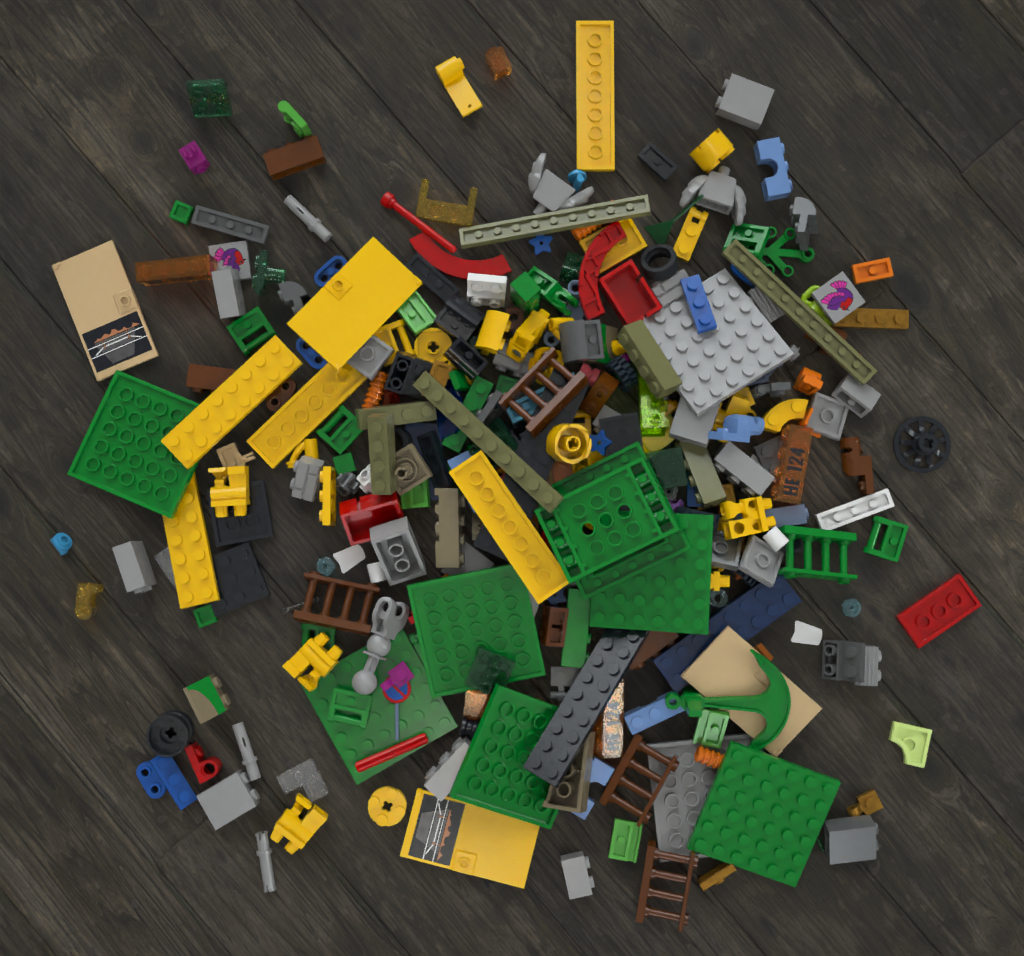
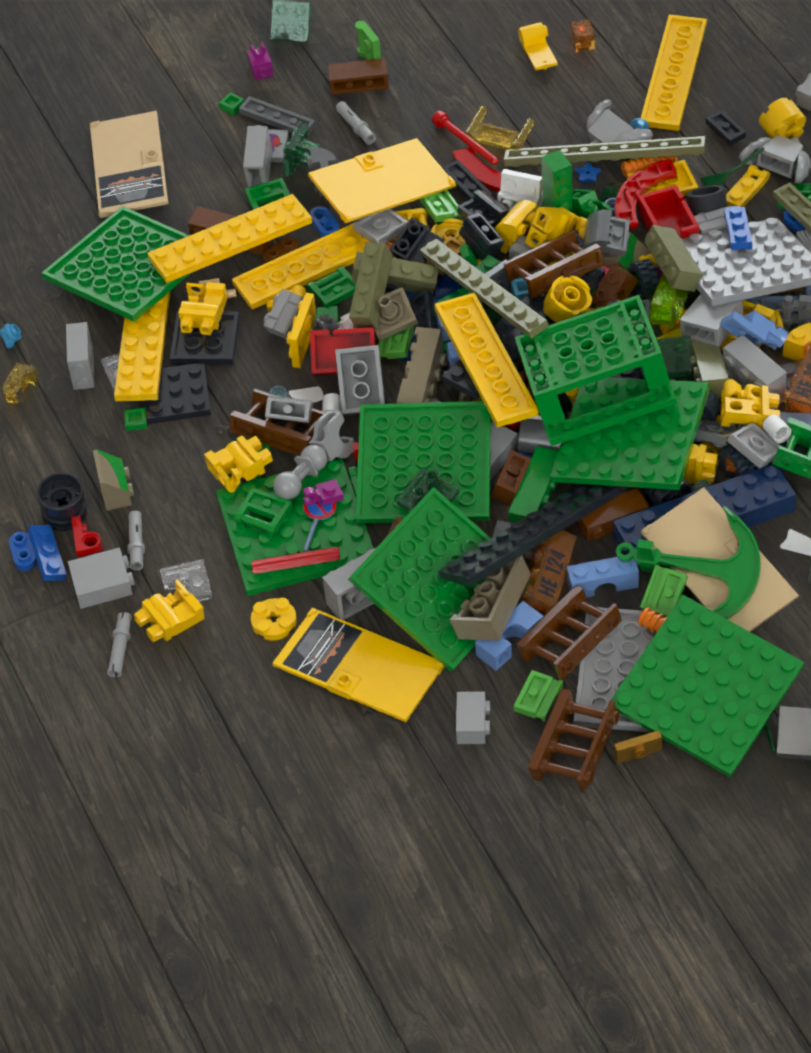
camera: 20 degrees right, 35 degrees down
clear orange brick [135,254,218,286] -> none
none -> light grey brick [265,395,313,423]

